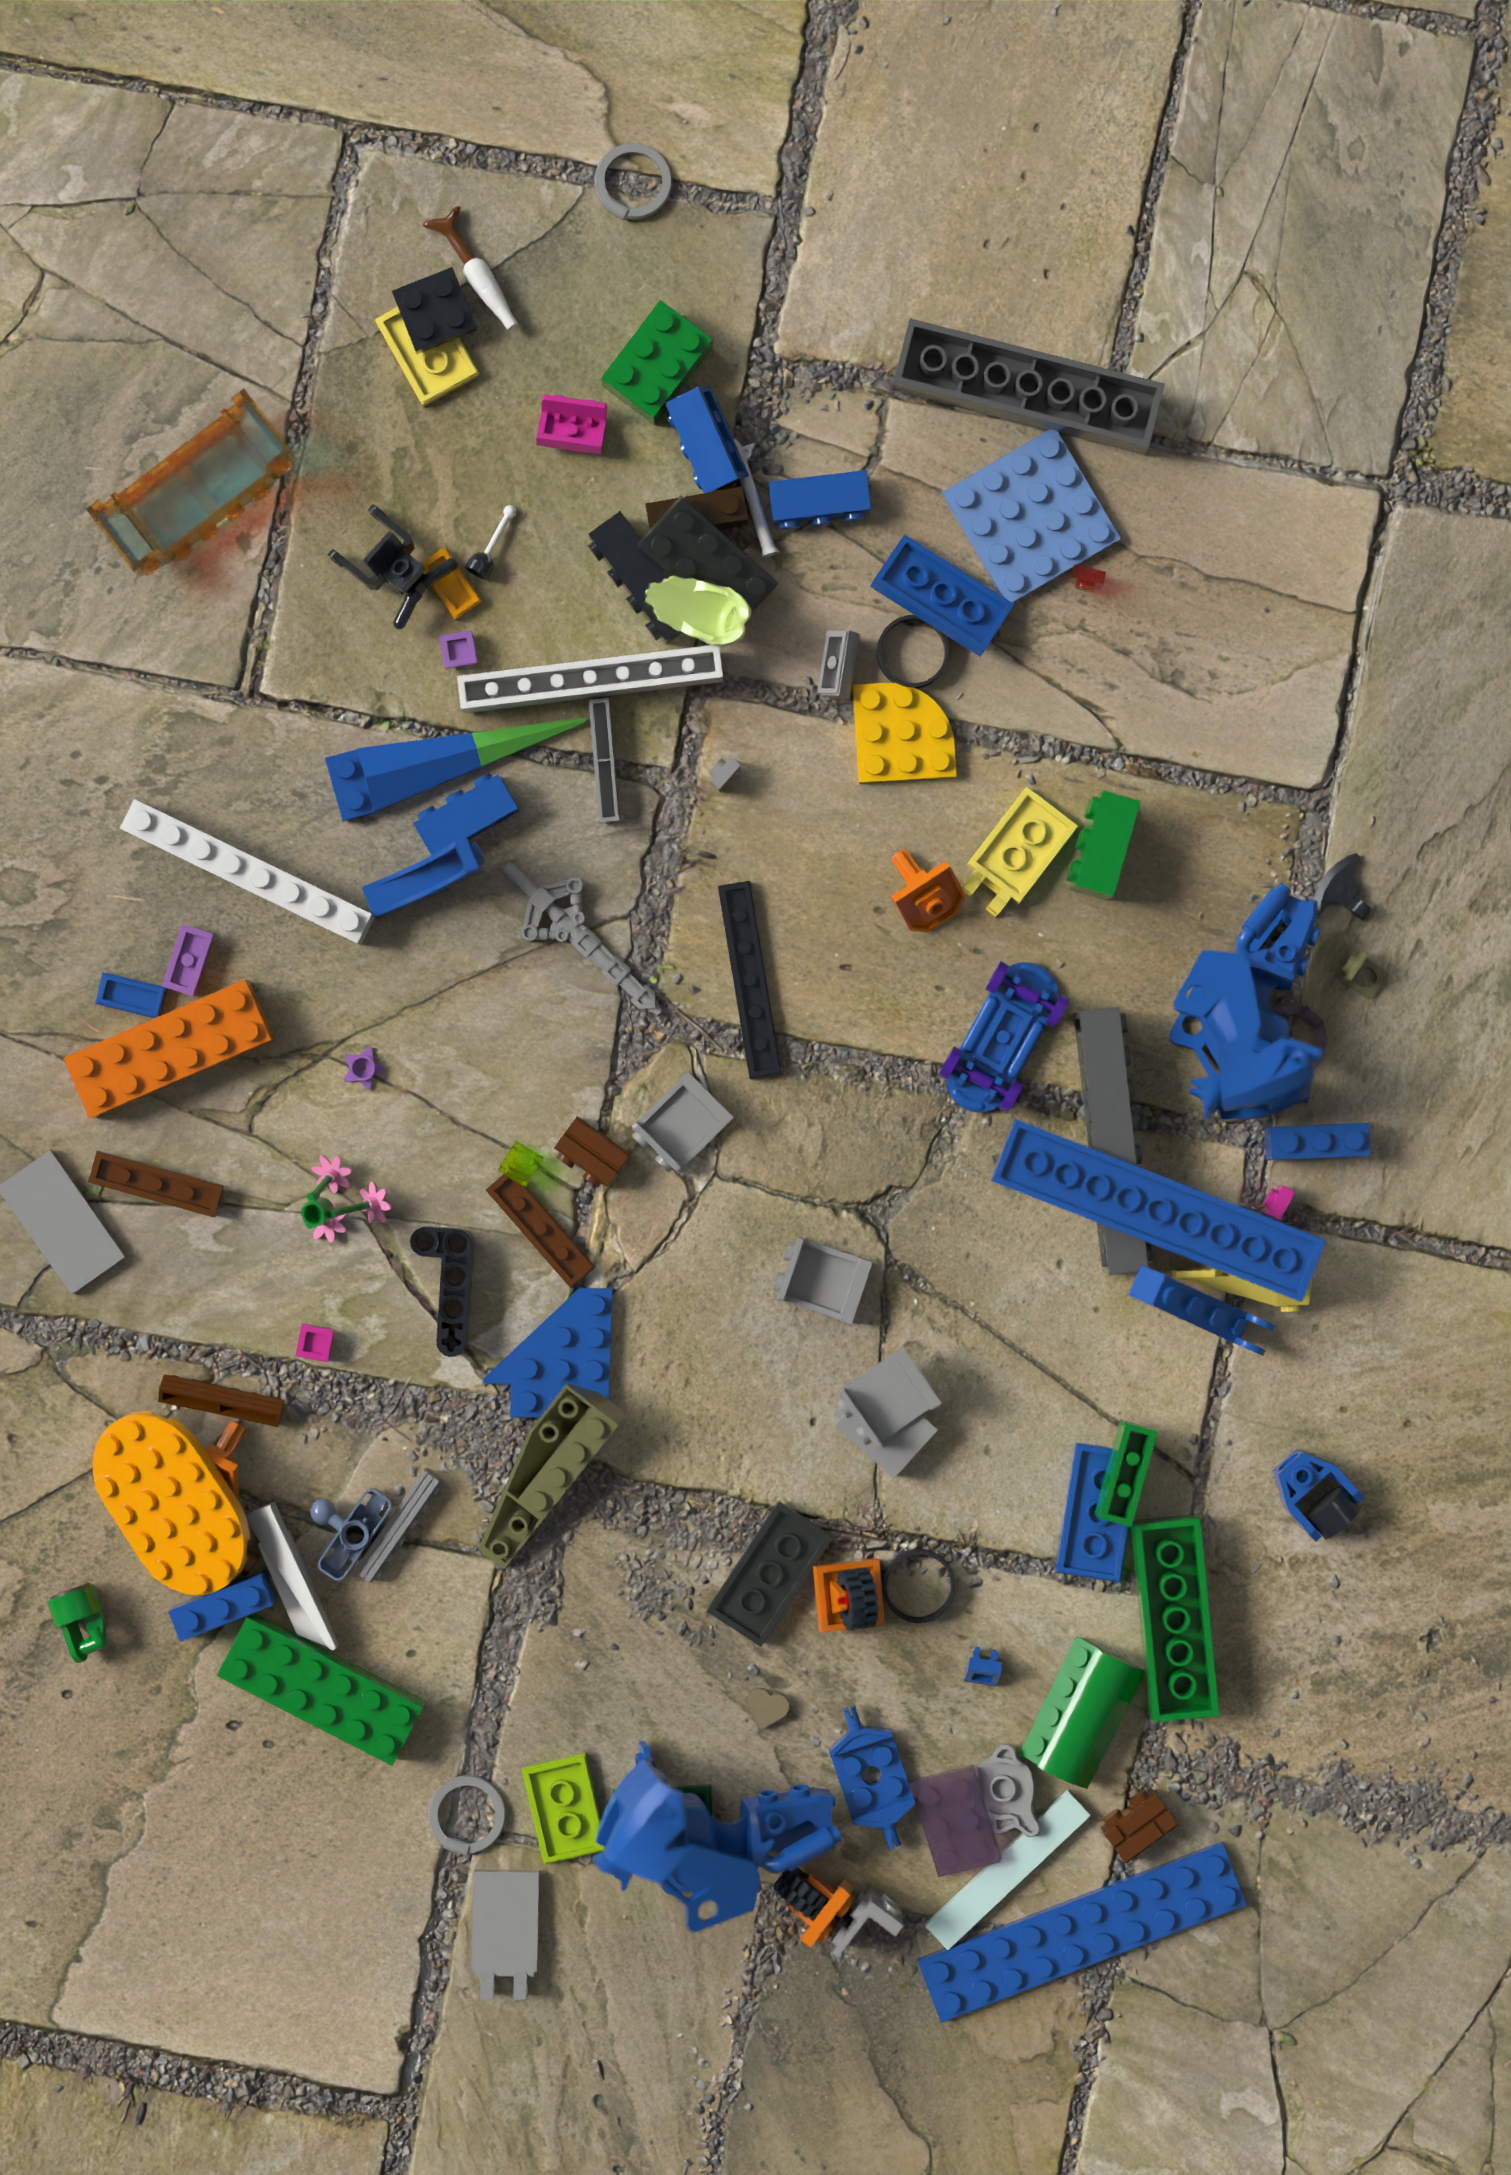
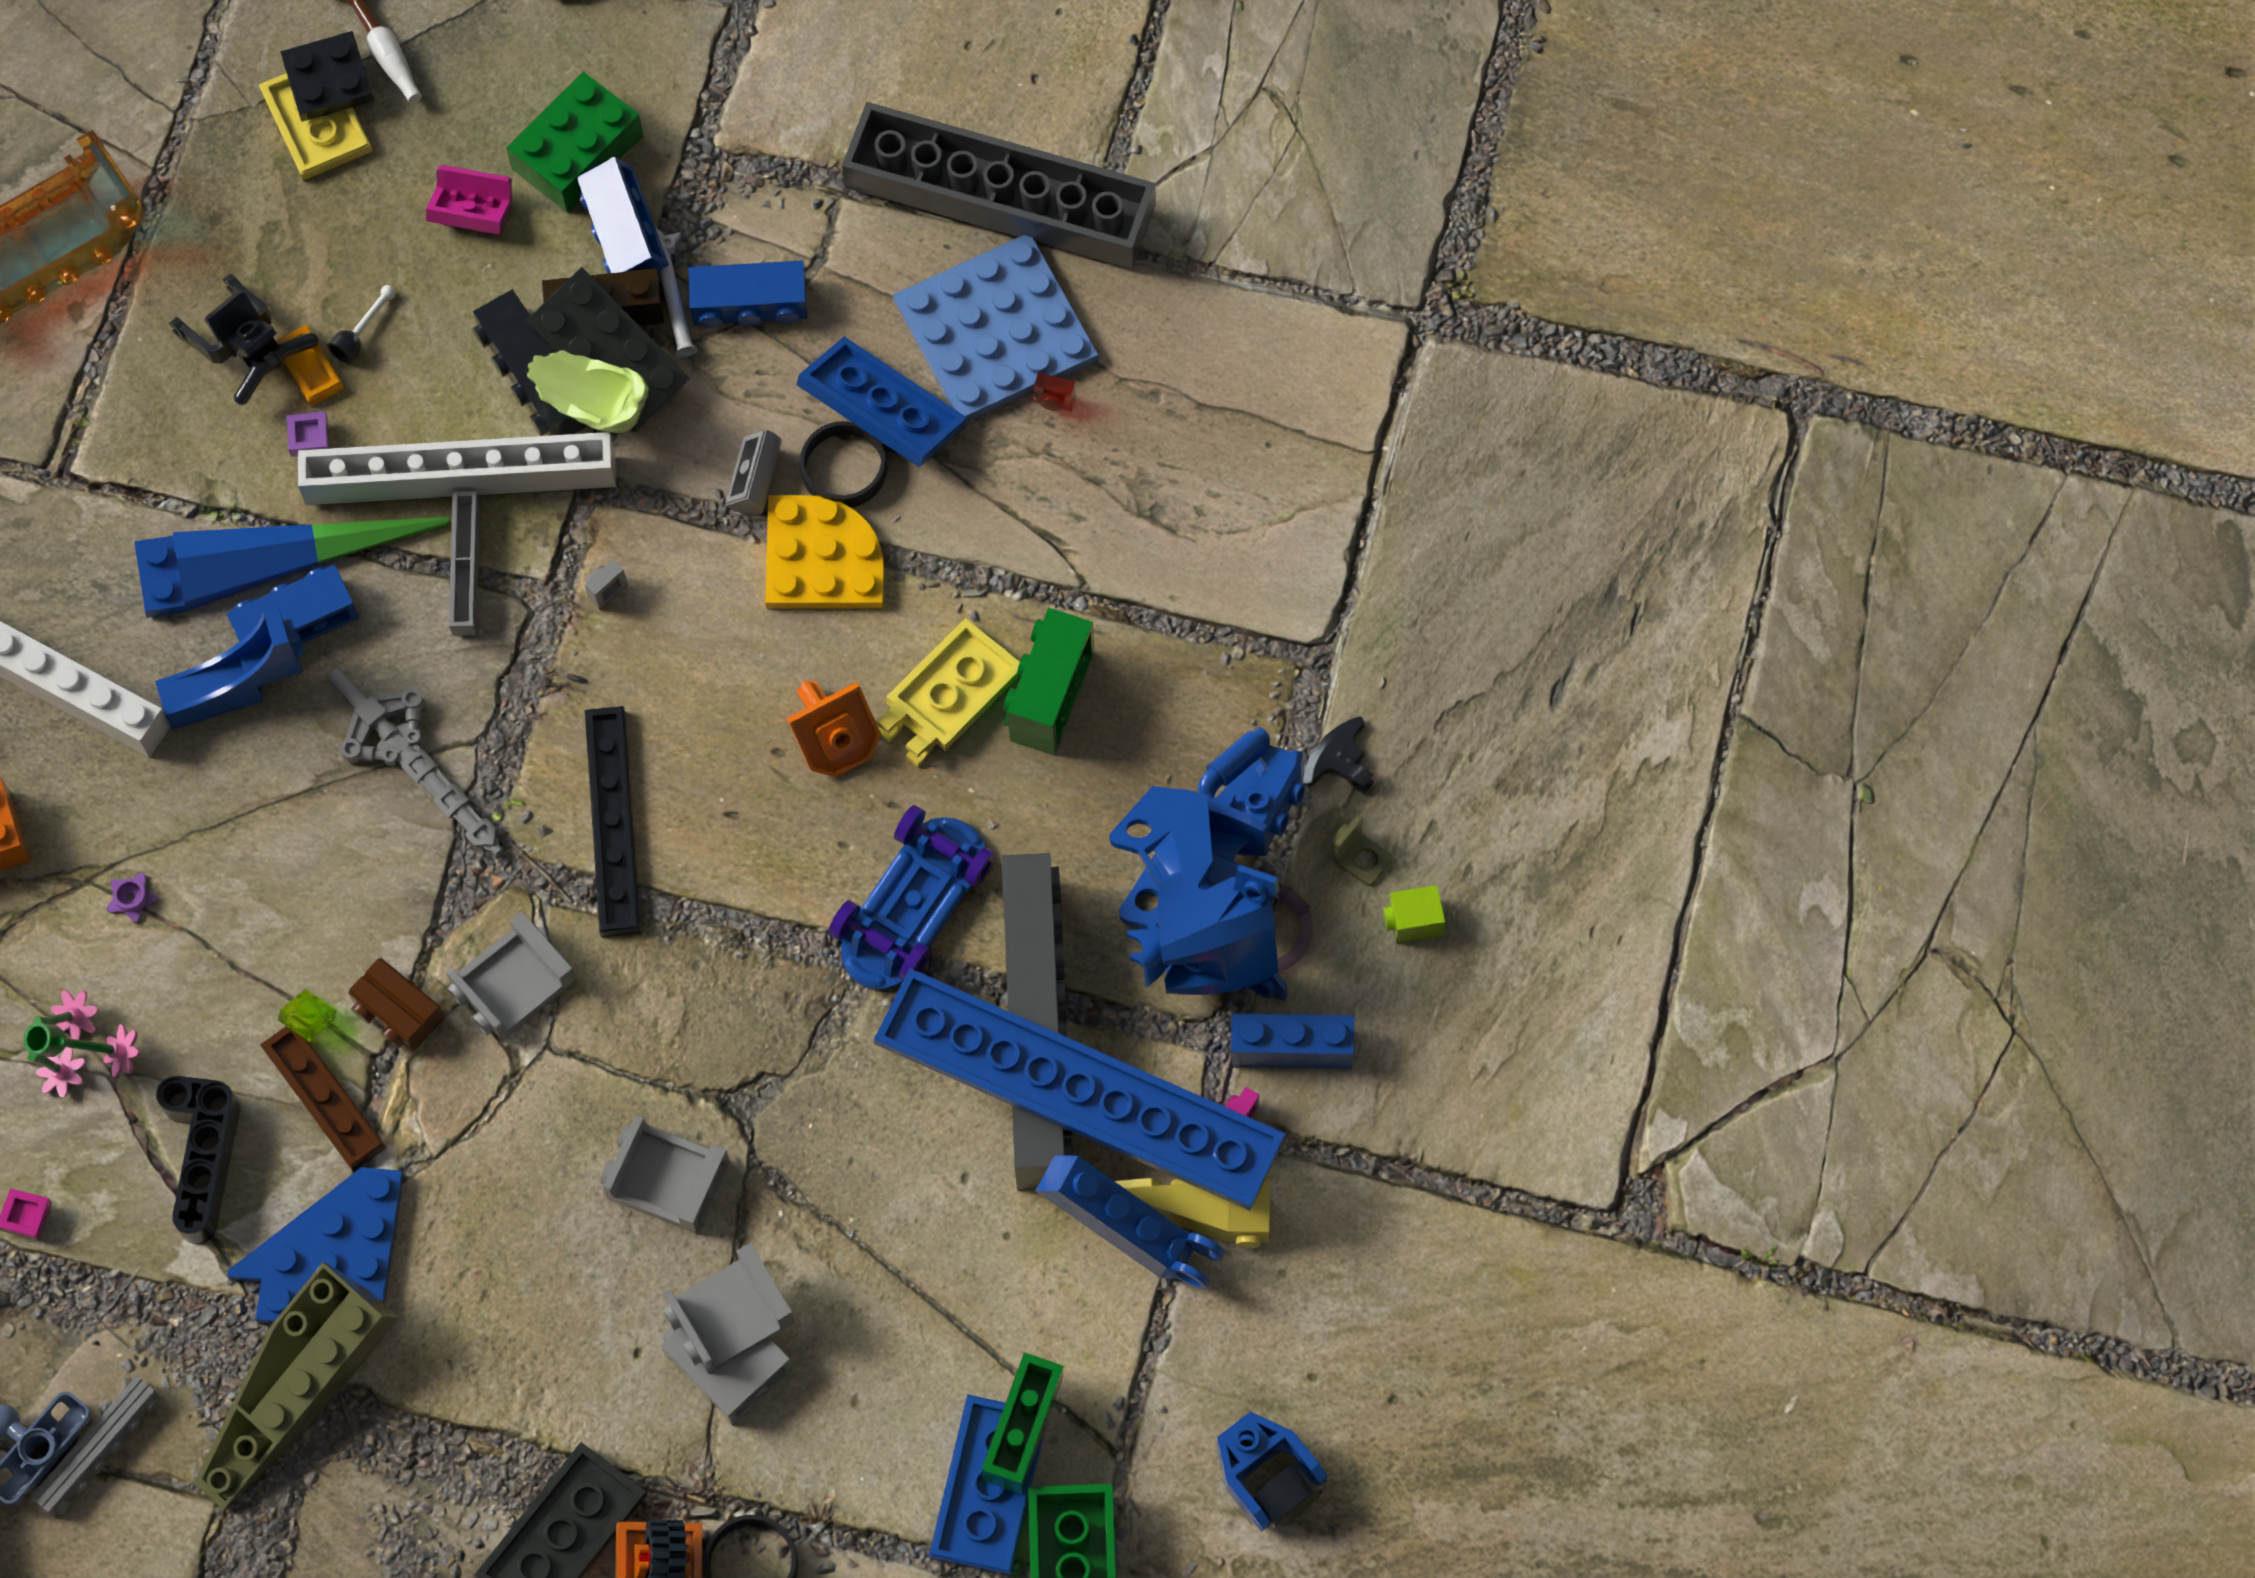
camera: 10 degrees right, 20 degrees down
none -> lime brick [1383,885,1445,943]

